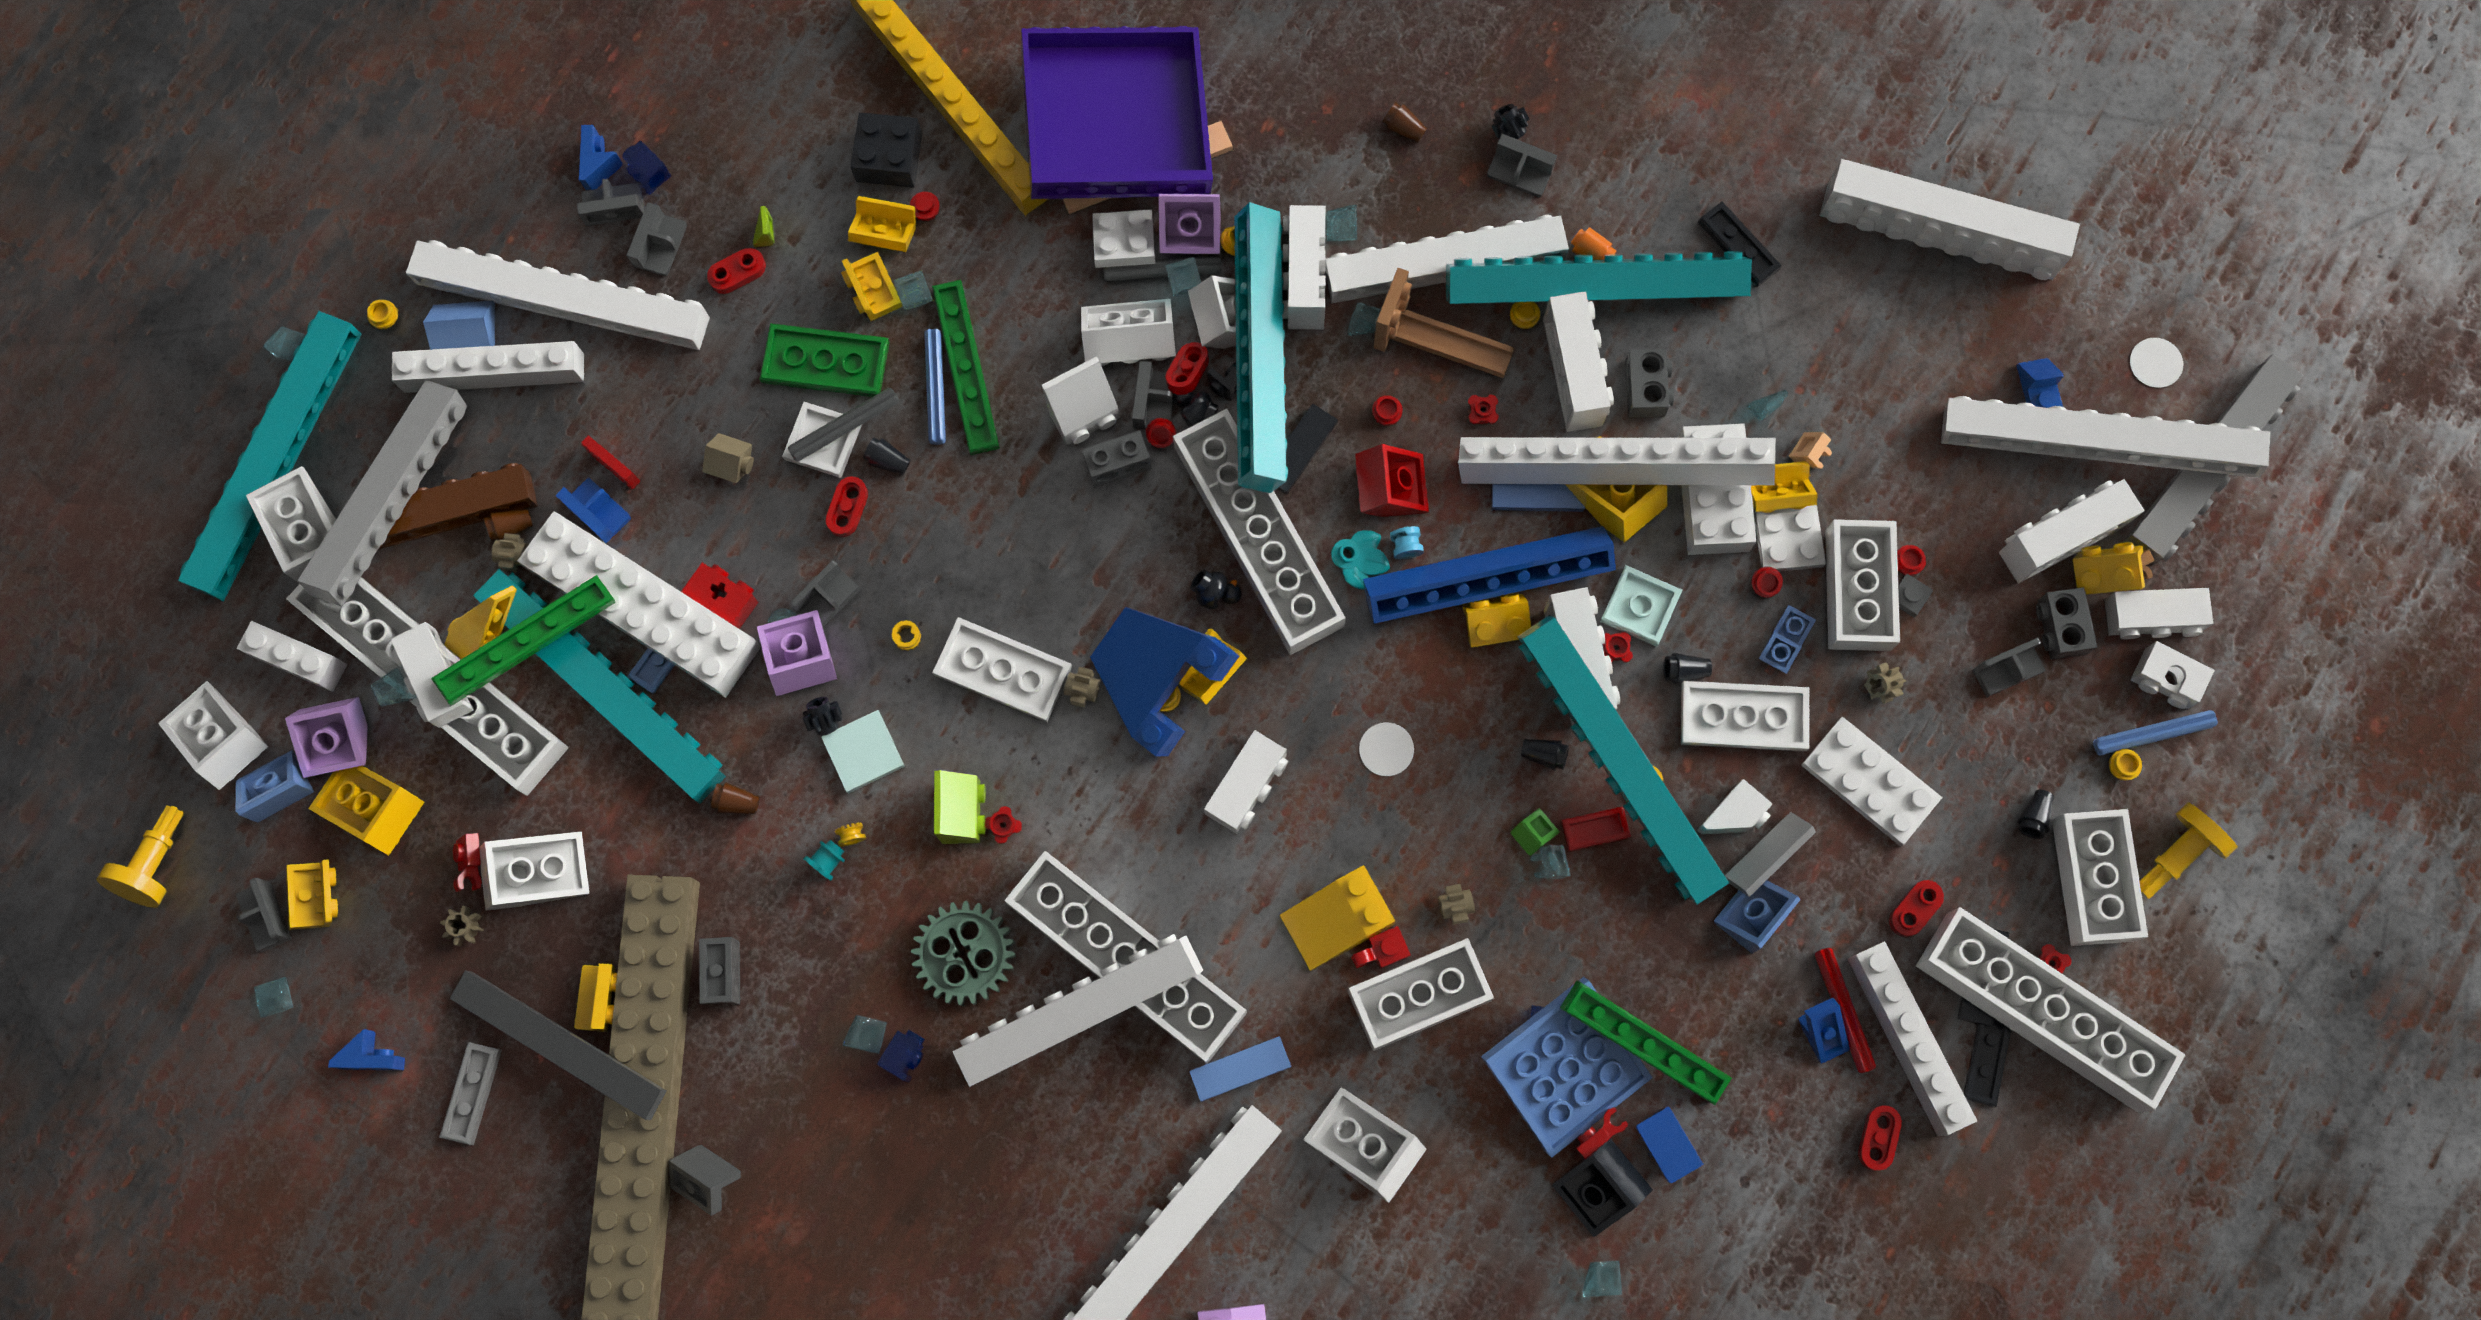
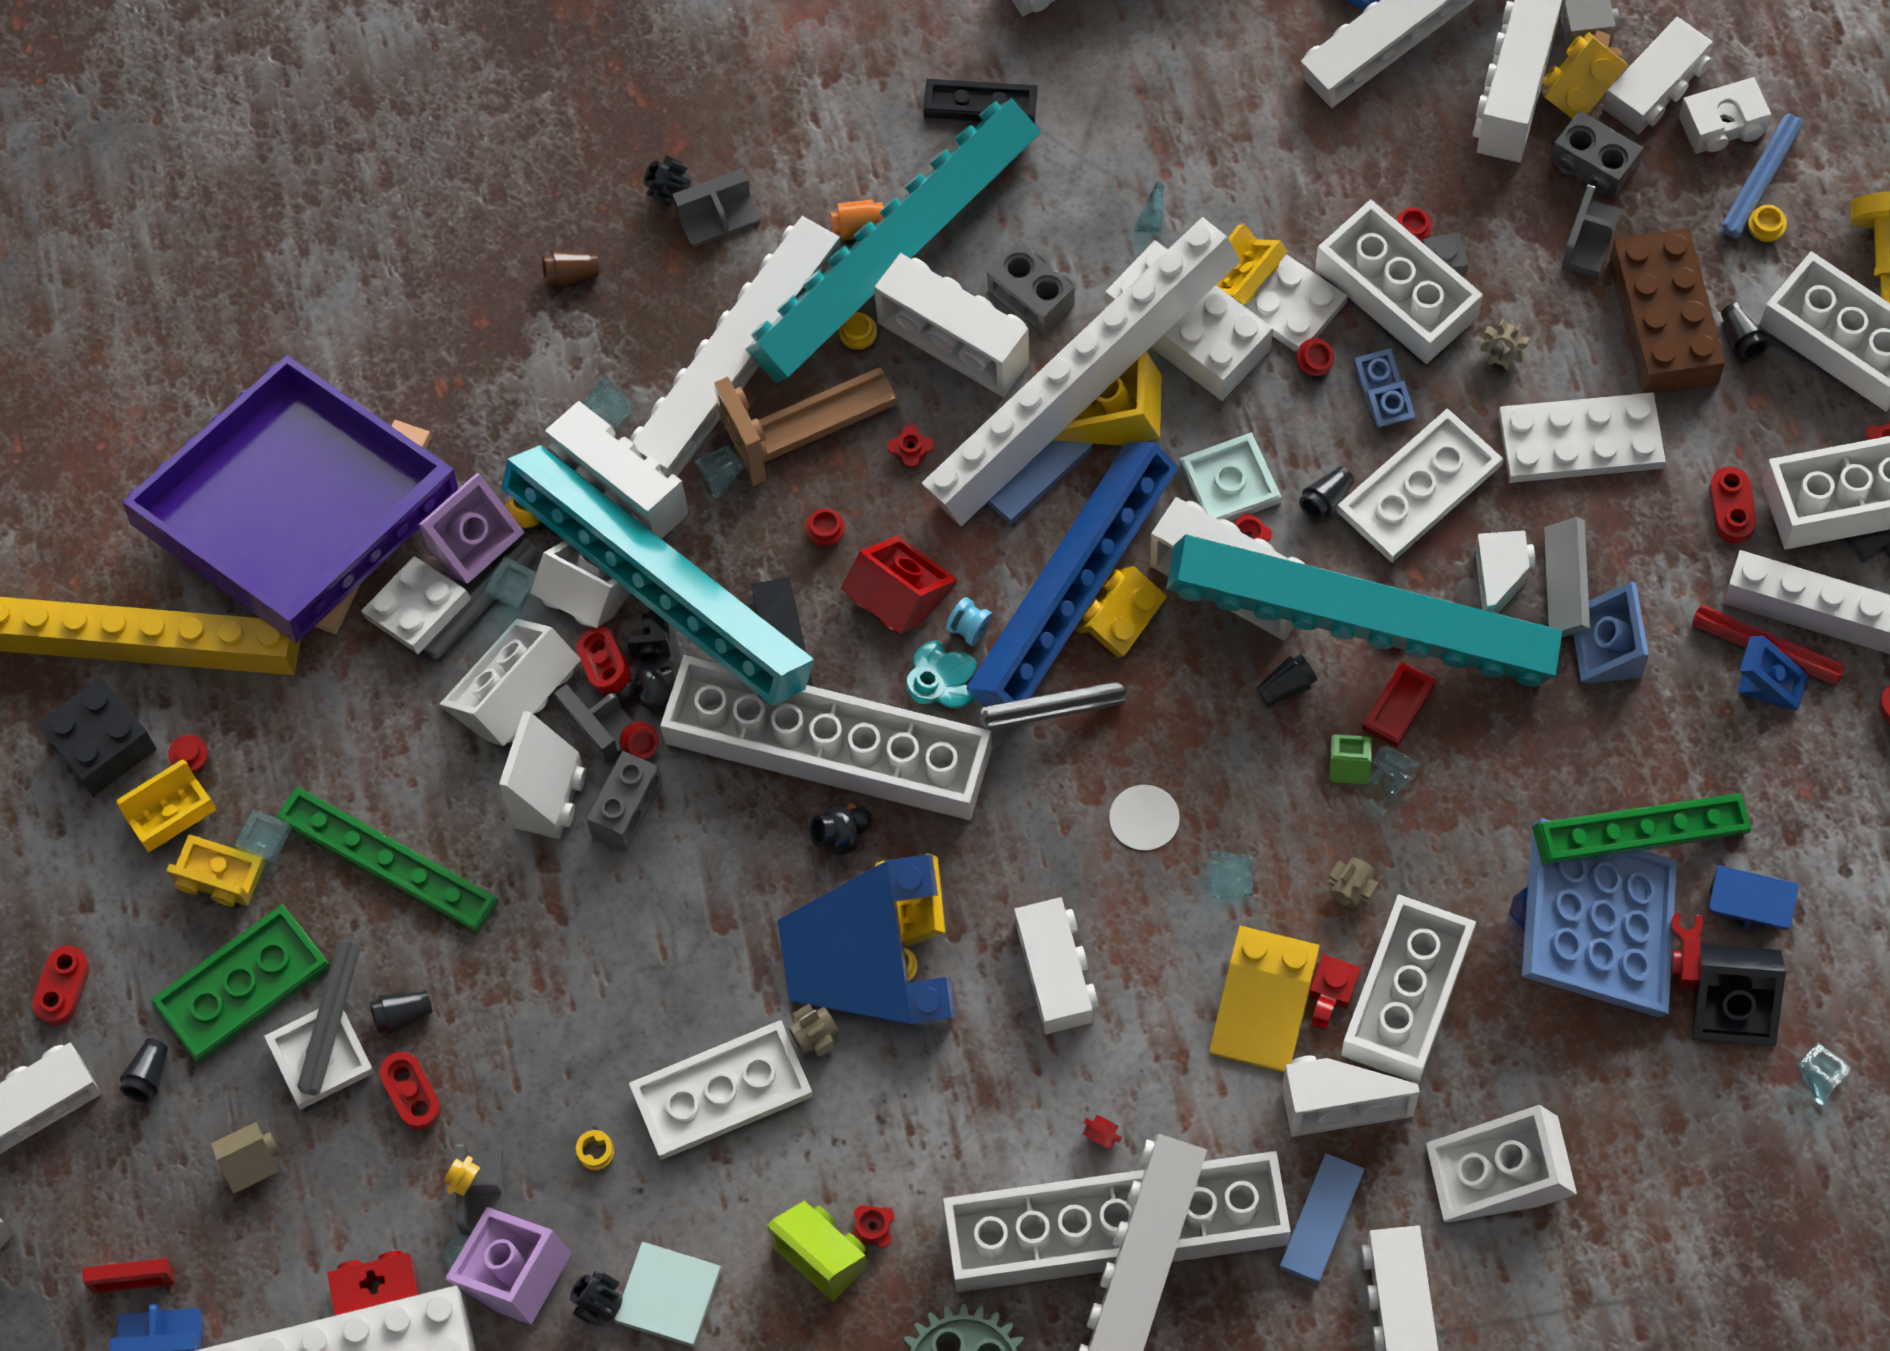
camera: 45 degrees left, 10 degrees down
lime slope [753,206,775,248] -> none
medium blue axle [924,329,946,445] -> none
light nougat tile [1789,432,1832,469] -> none
none -> black cone [120,1038,168,1102]
none -> yellow plate [444,1156,480,1196]
none -> dark grey axle [979,682,1126,730]
none -> red plate [1082,1114,1122,1150]
none -> clear light blue slope [1210,850,1253,898]
none -> white slope [1282,1056,1420,1137]
none -> reddish brown brick [1609,228,1725,394]

